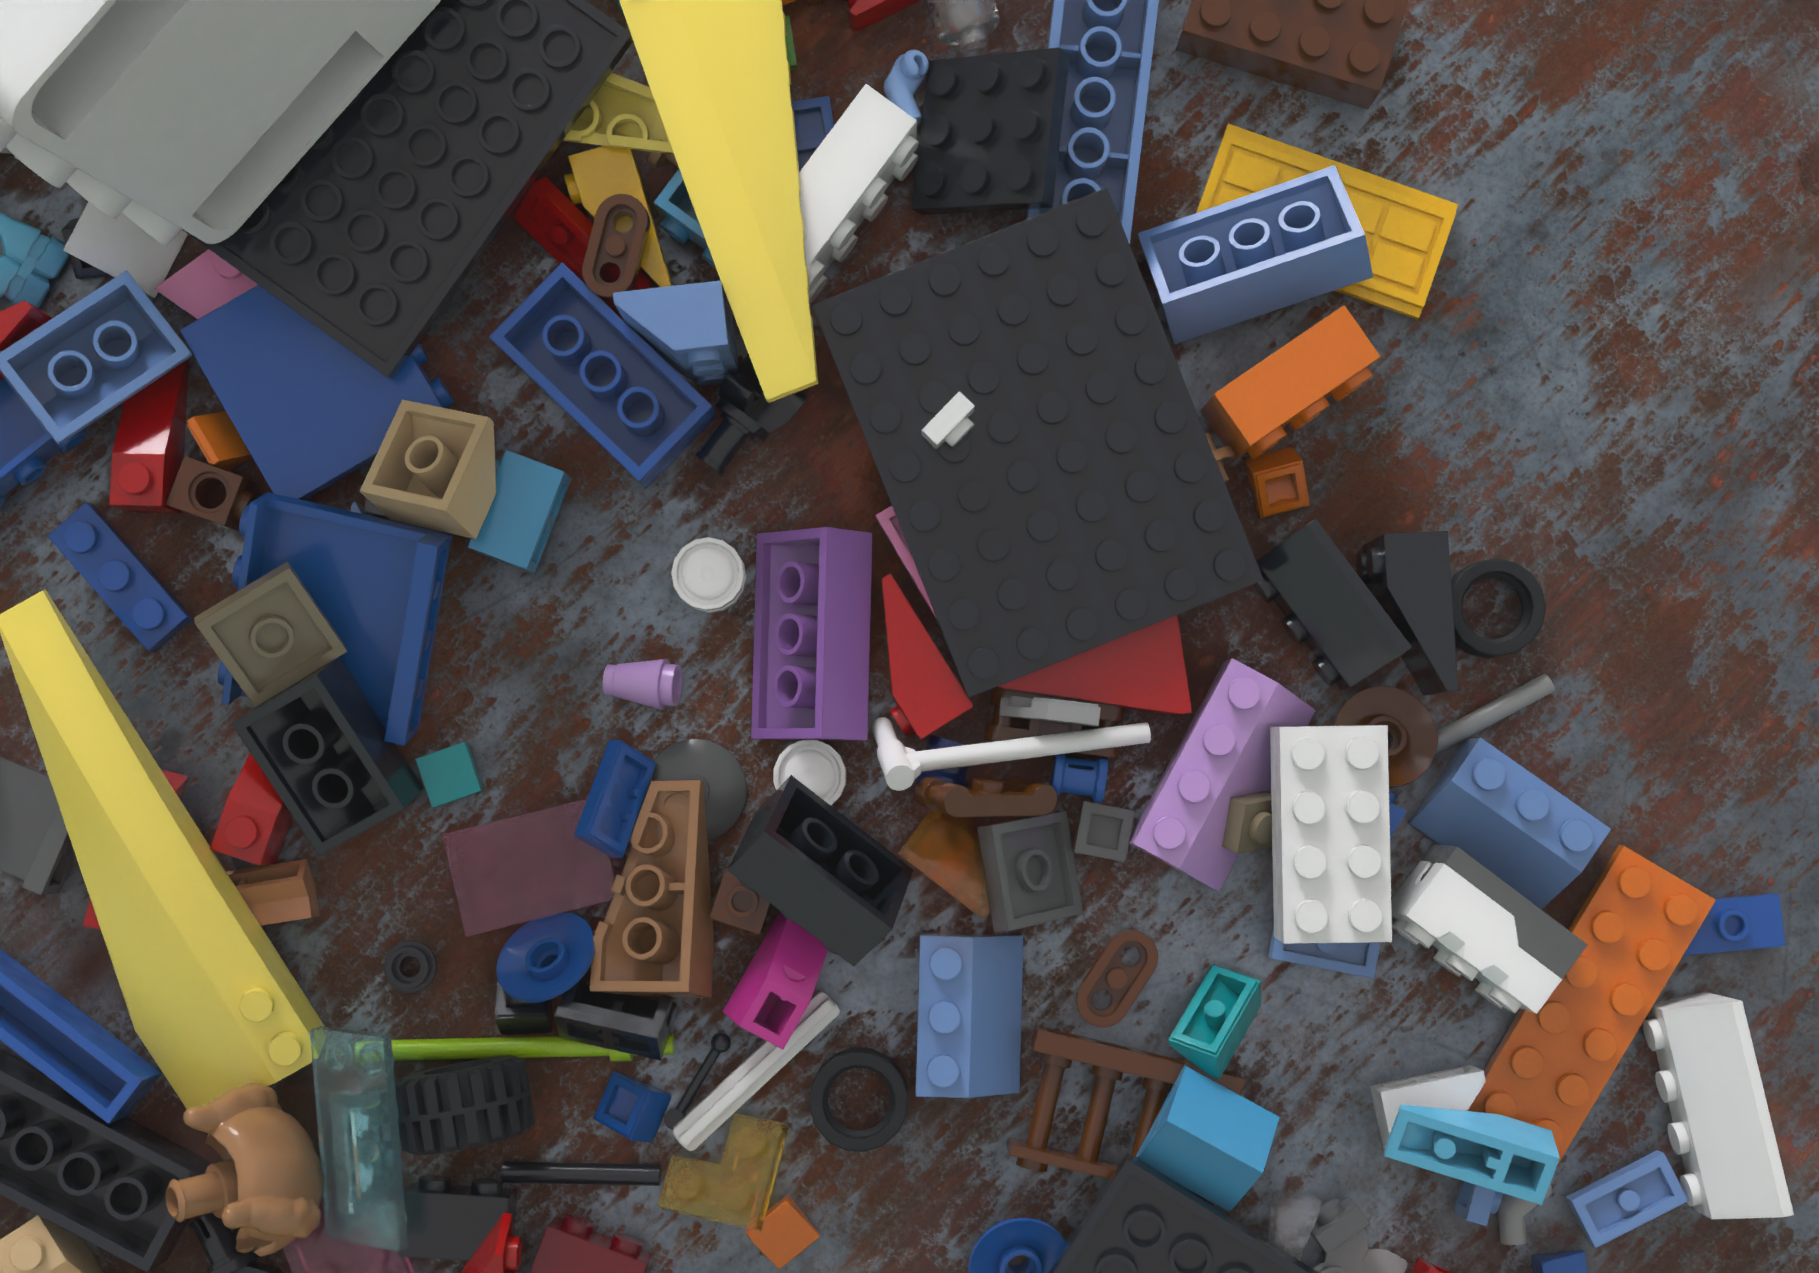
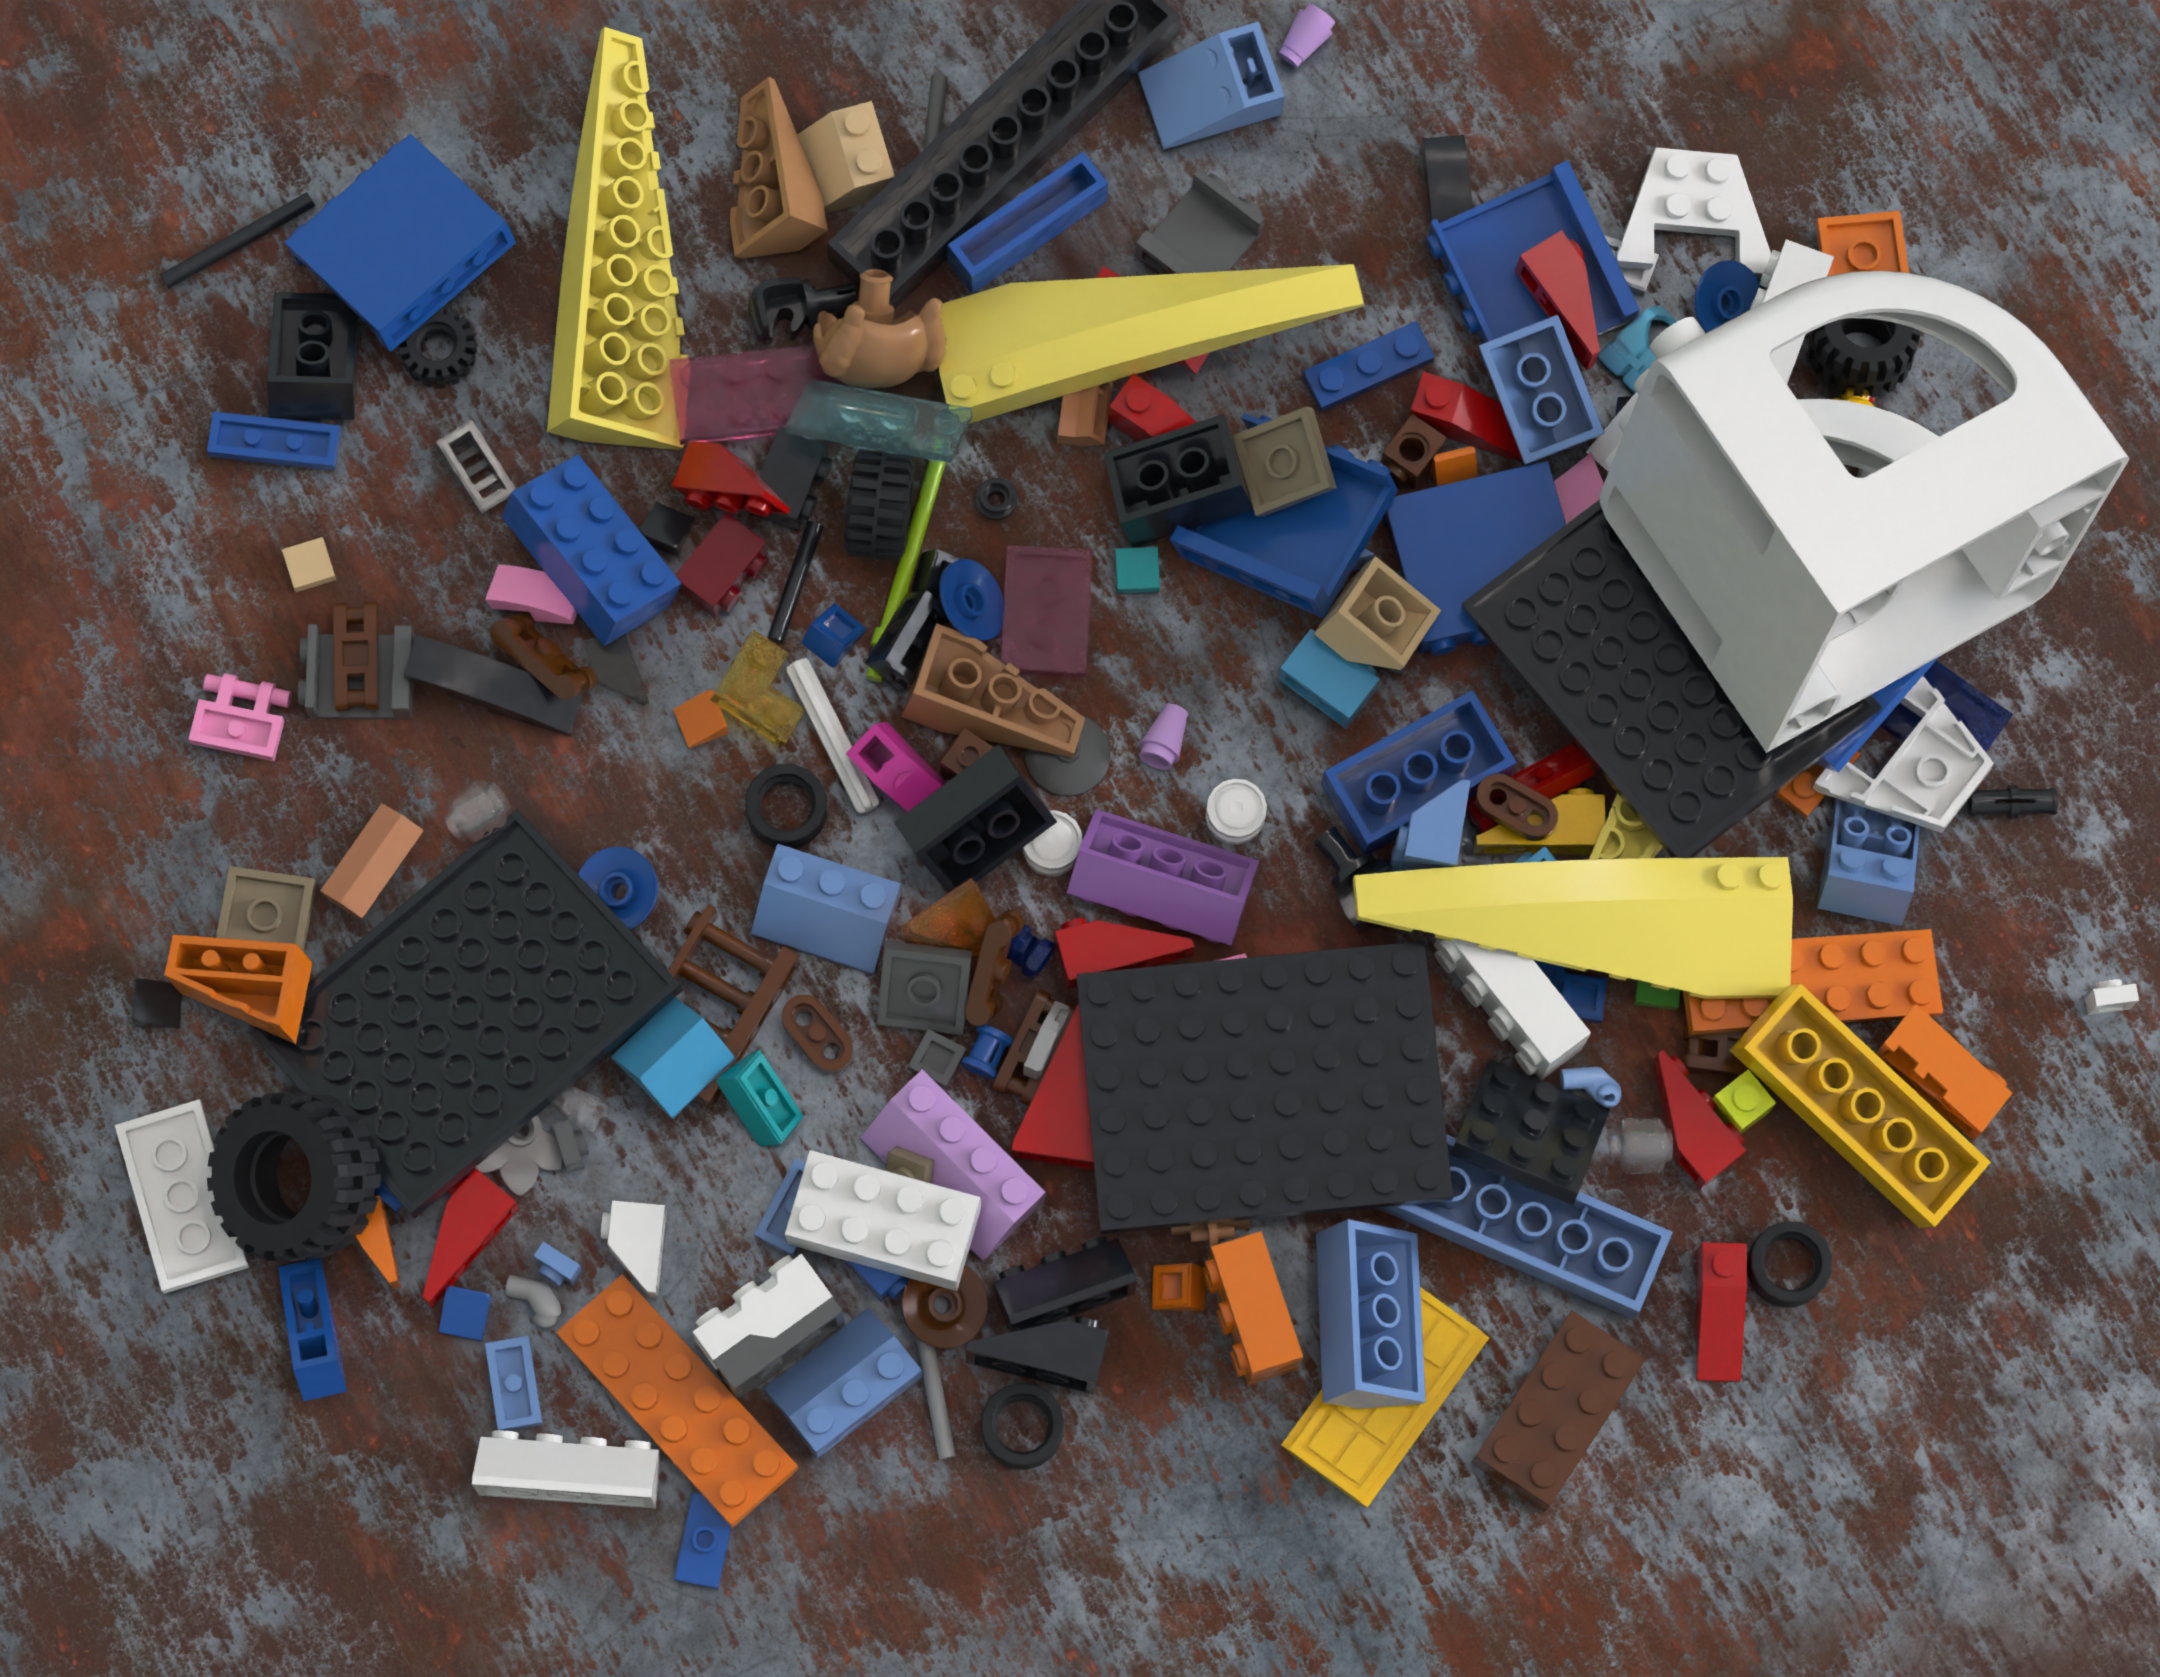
camera: 105 degrees right, 10 degrees down
blue plate [574,740,657,858] -> none
black hinge [664,1032,731,1130] -> none
white bar [872,717,1151,791] -> none
white plate [921,391,975,450] -> none
medium azure slope [1384,1104,1560,1205] -> none

